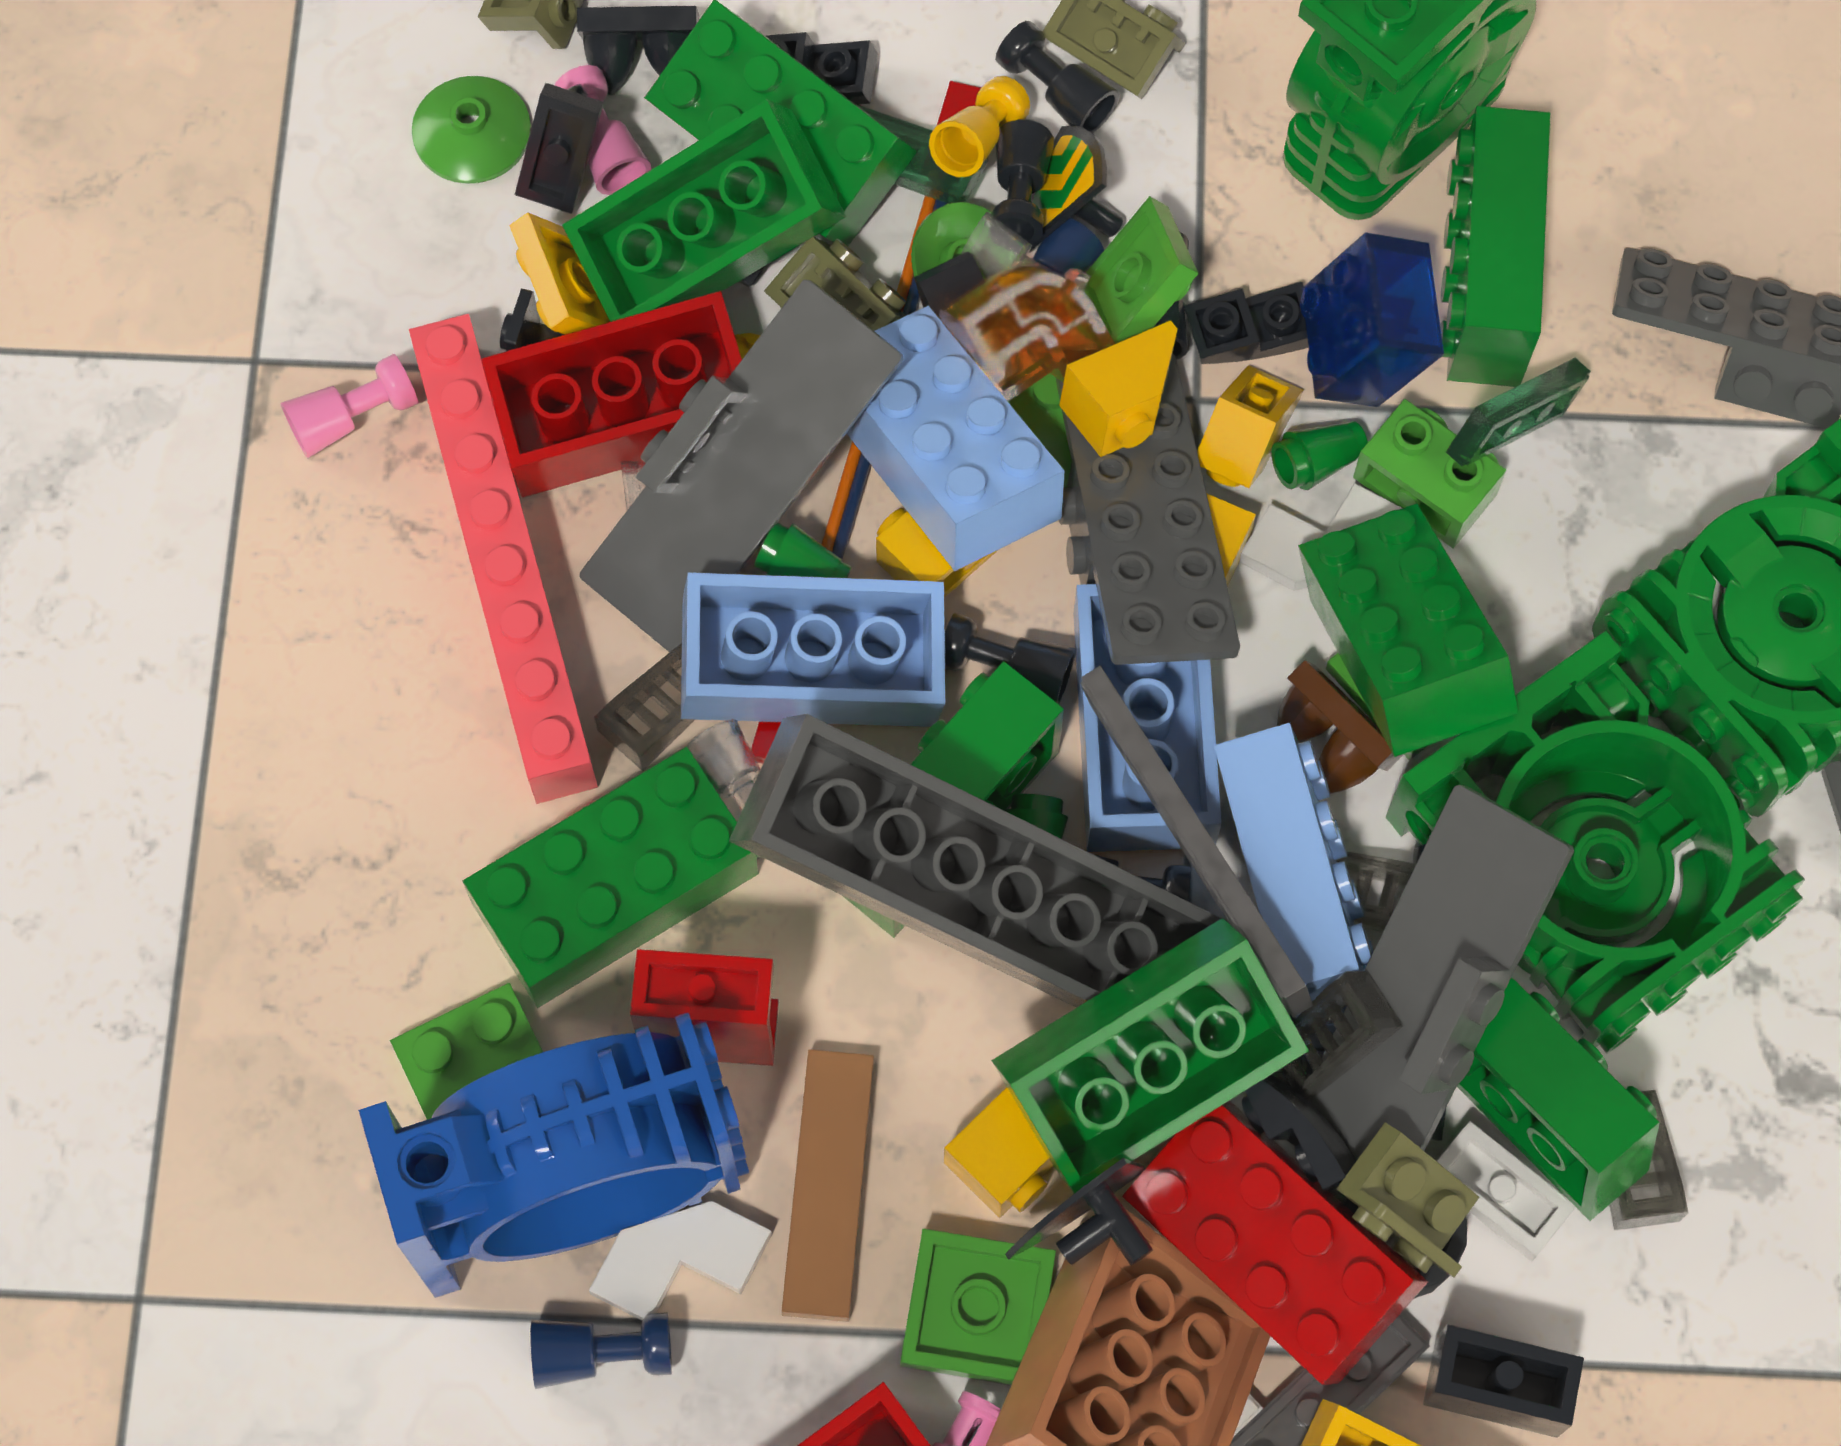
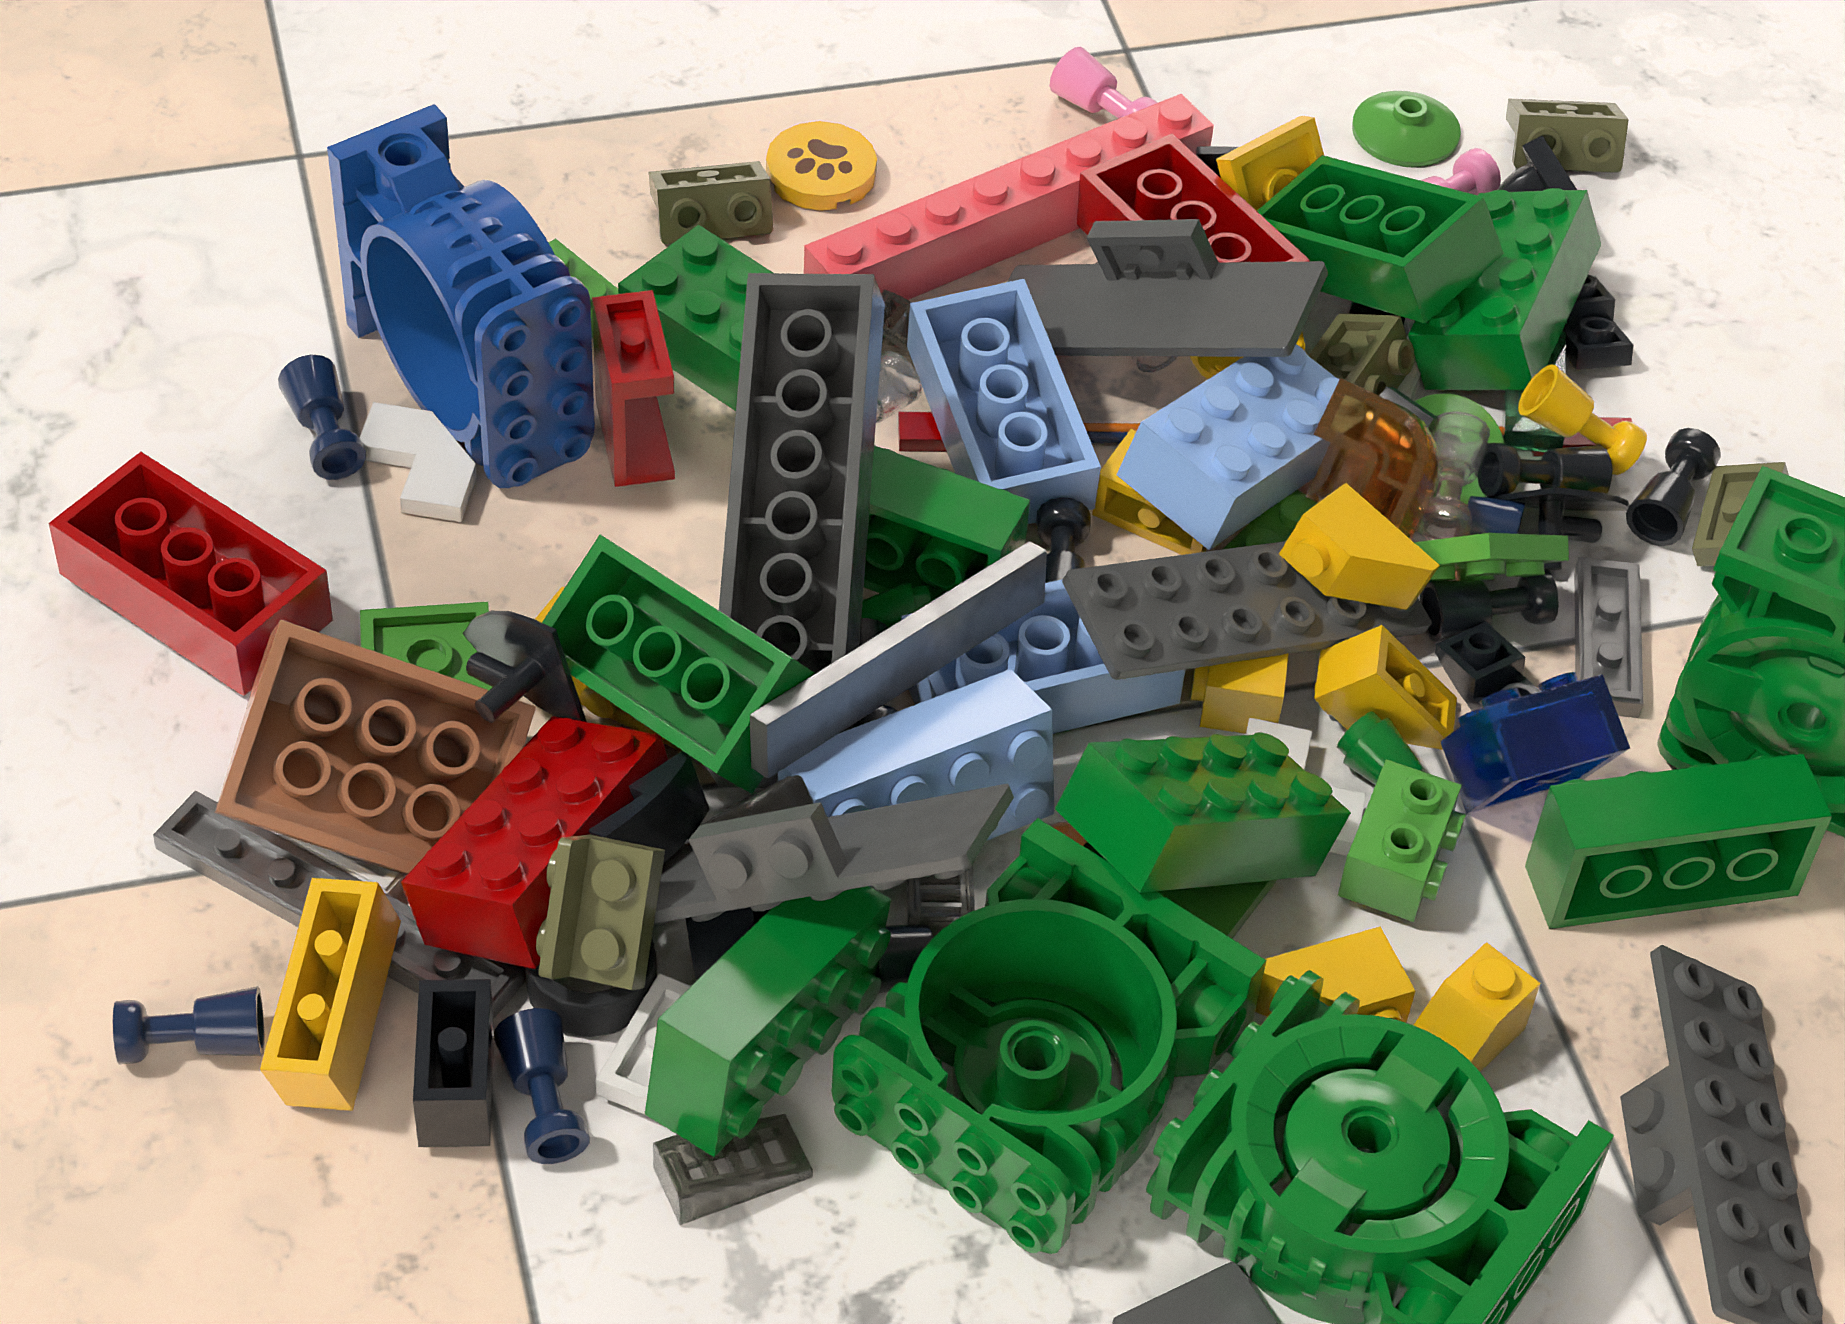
camera: 70 degrees right, 20 degrees down
black tile [514,83,604,214] -> none
green cone [754,523,852,578] -> none
medium nougat tile [781,1049,874,1322] -> none
clear green tile [1446,357,1591,467] -> none
none -> dark blue piece [494,1008,590,1164]
none -> olive bracket [648,161,773,244]
none -> yellow tile [766,121,877,211]
none -> yellow slope [1255,926,1416,1023]
none -> yellow slope [1413,942,1541,1072]
none -> flat silver tile [1574,557,1643,718]

